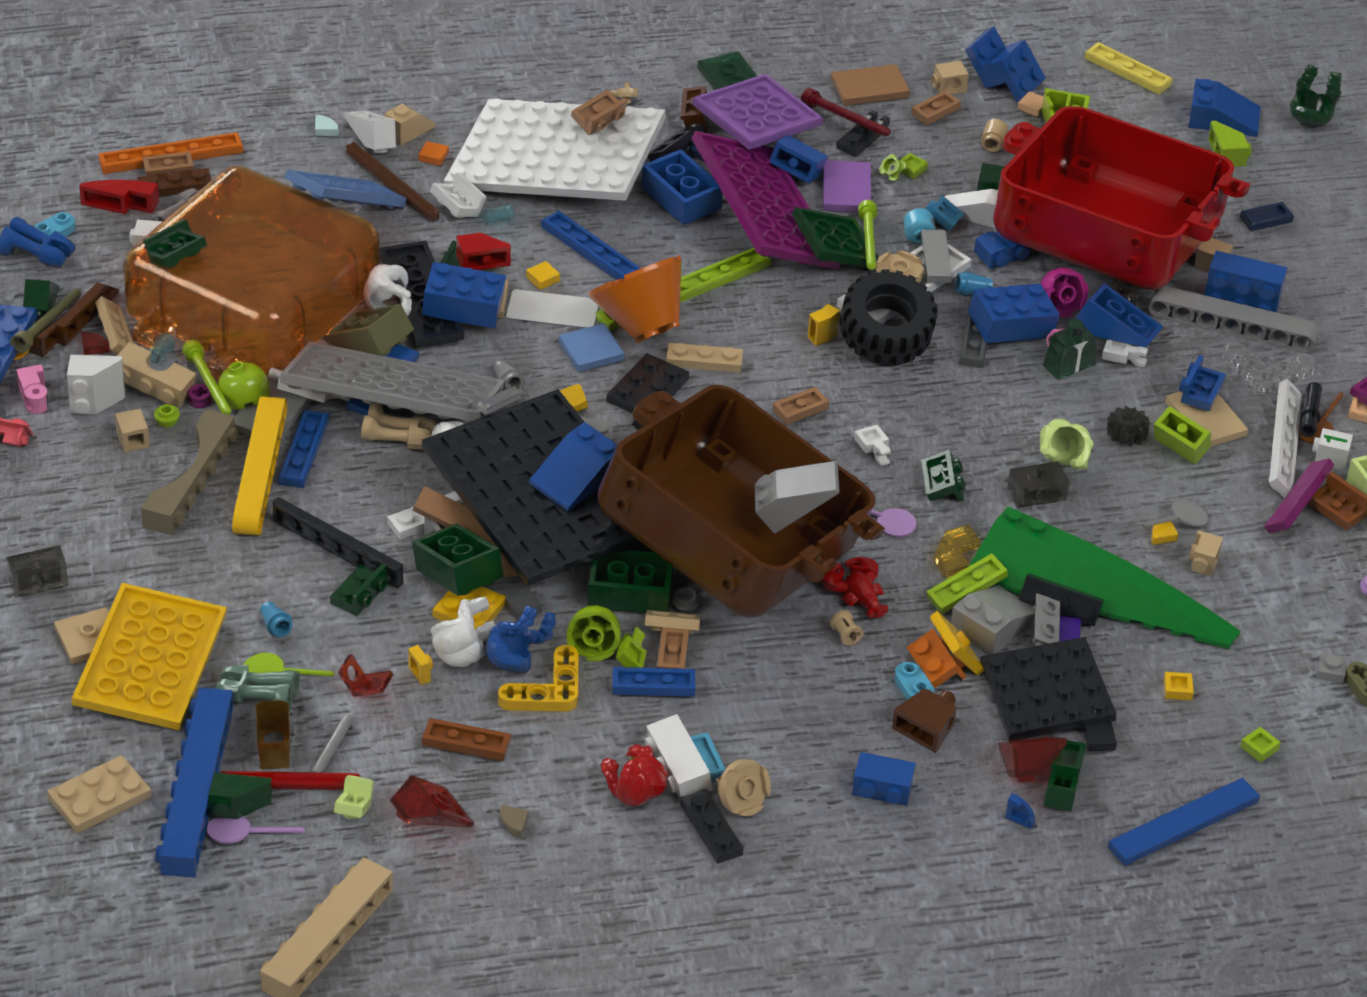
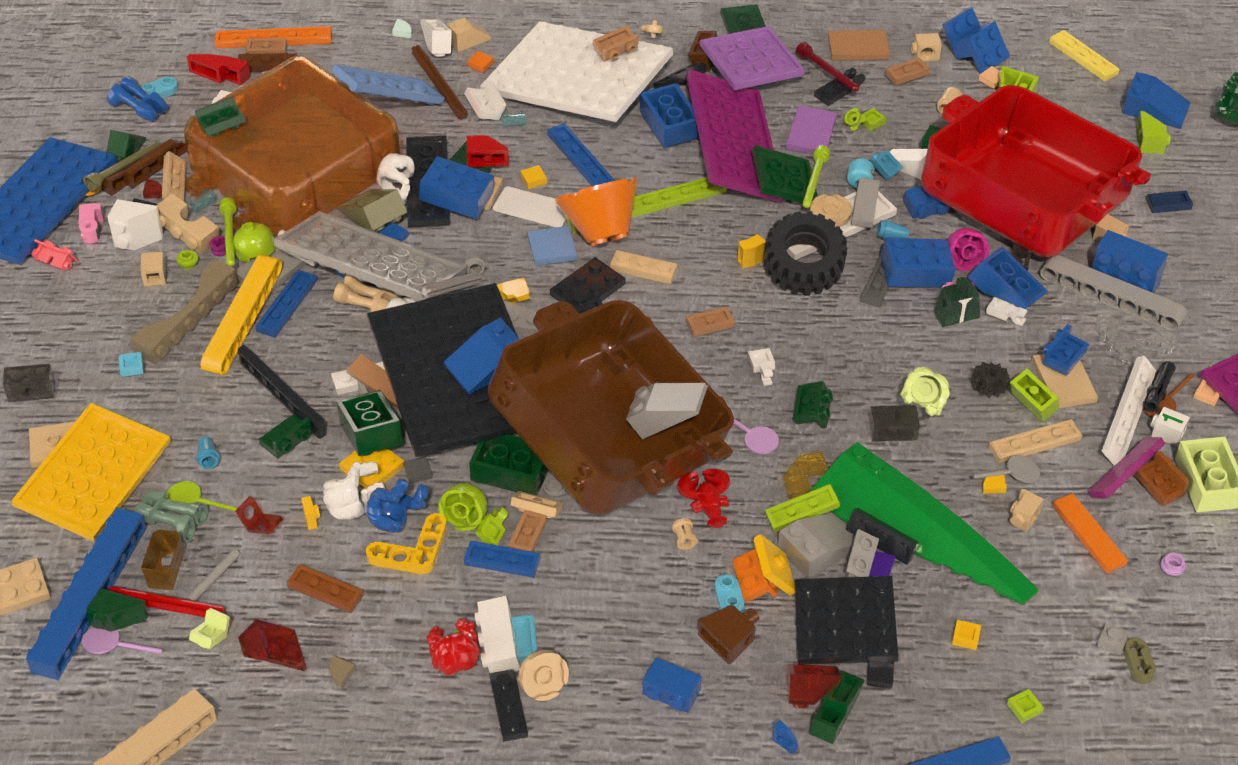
camera: 15 degrees right, 5 degrees up
blue brick [769,135,828,184] -> none
none -> medium azure plate [119,352,144,377]
none -> tan tile [989,419,1082,463]
none -> orange tile [1052,493,1128,574]

